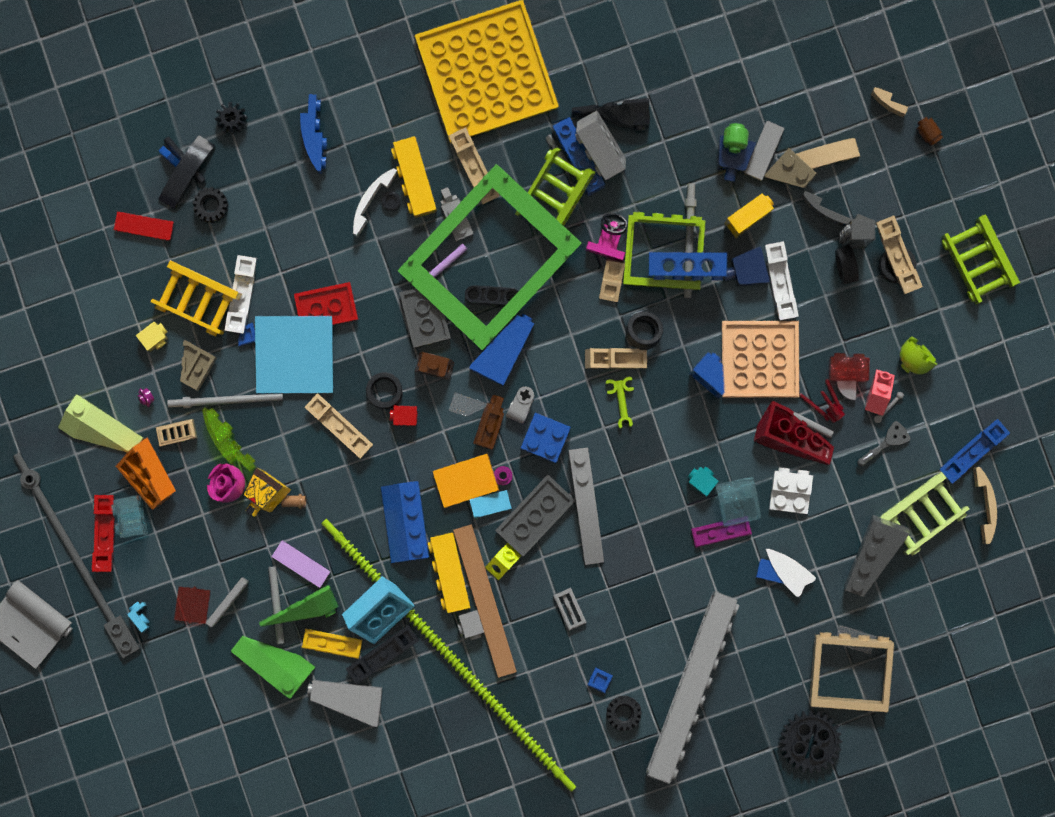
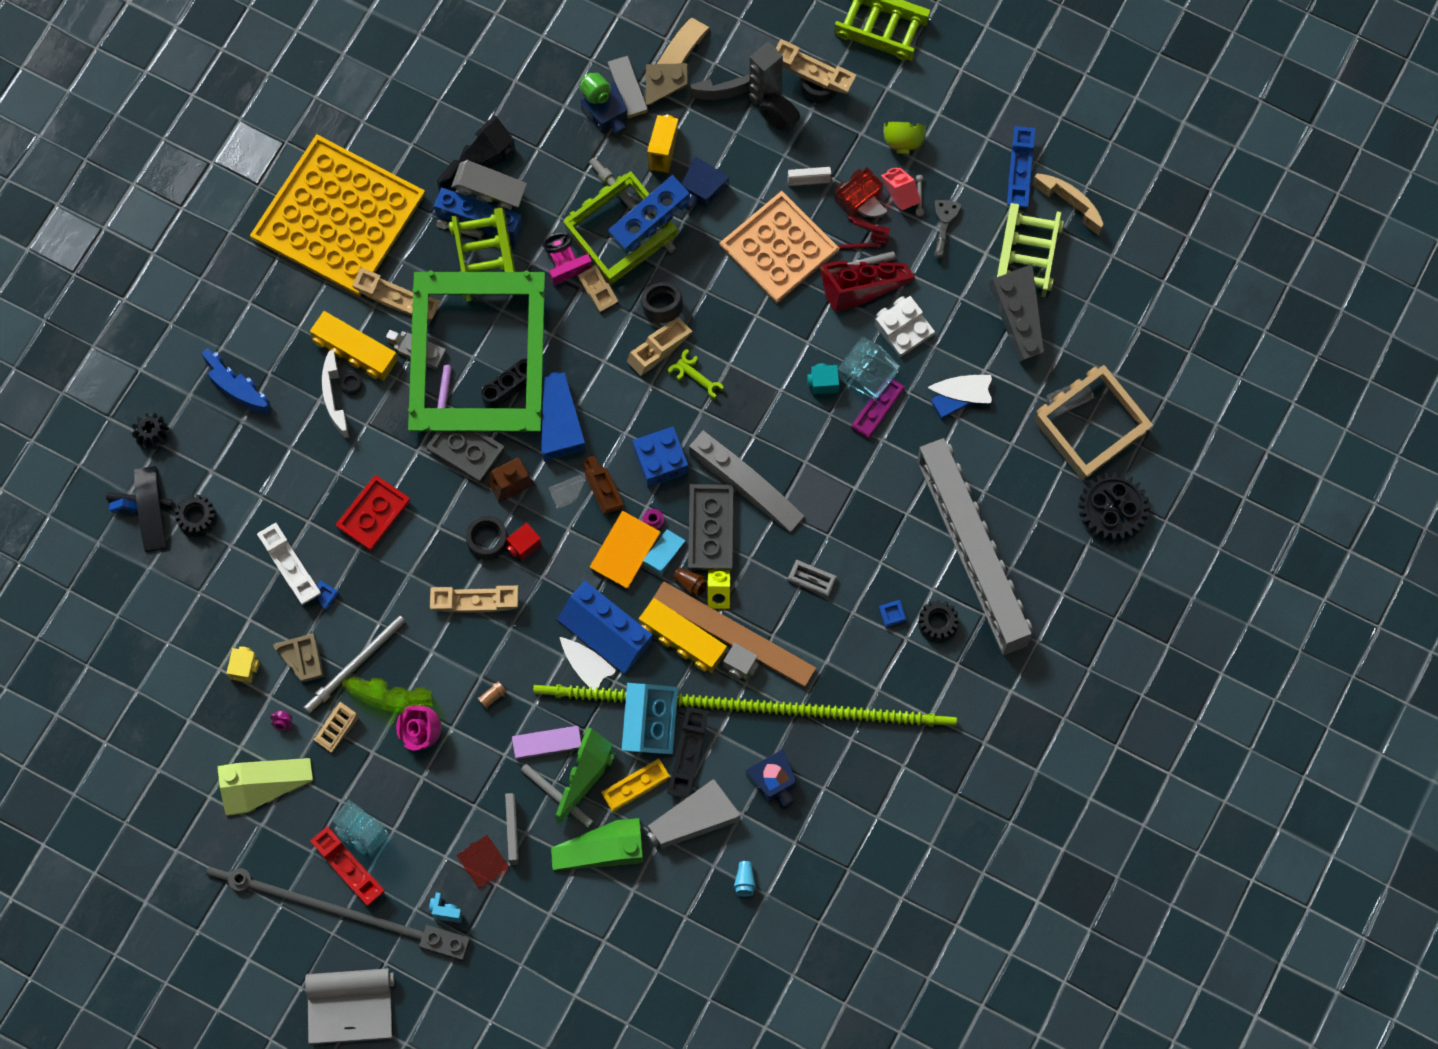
camera: 40 degrees left, 15 degrees down
red tile [114,211,174,241] -> none
orange wedge [116,438,176,510] -> none
yellow fence [151,260,242,336] -> none
torso [244,467,291,517] -> none
medium azure tile [255,316,333,393] -> none
light grey piece [506,386,534,424] -> none
blue slope [690,352,725,399] -> none
white slope [765,241,799,320] -> none
none -> white sticker [560,637,615,690]
none -> reddish brown cone [673,568,707,596]
none -> medium azure cone [734,861,756,897]
none -> dark blue torso [746,749,796,807]
none -> white tile [788,167,831,186]

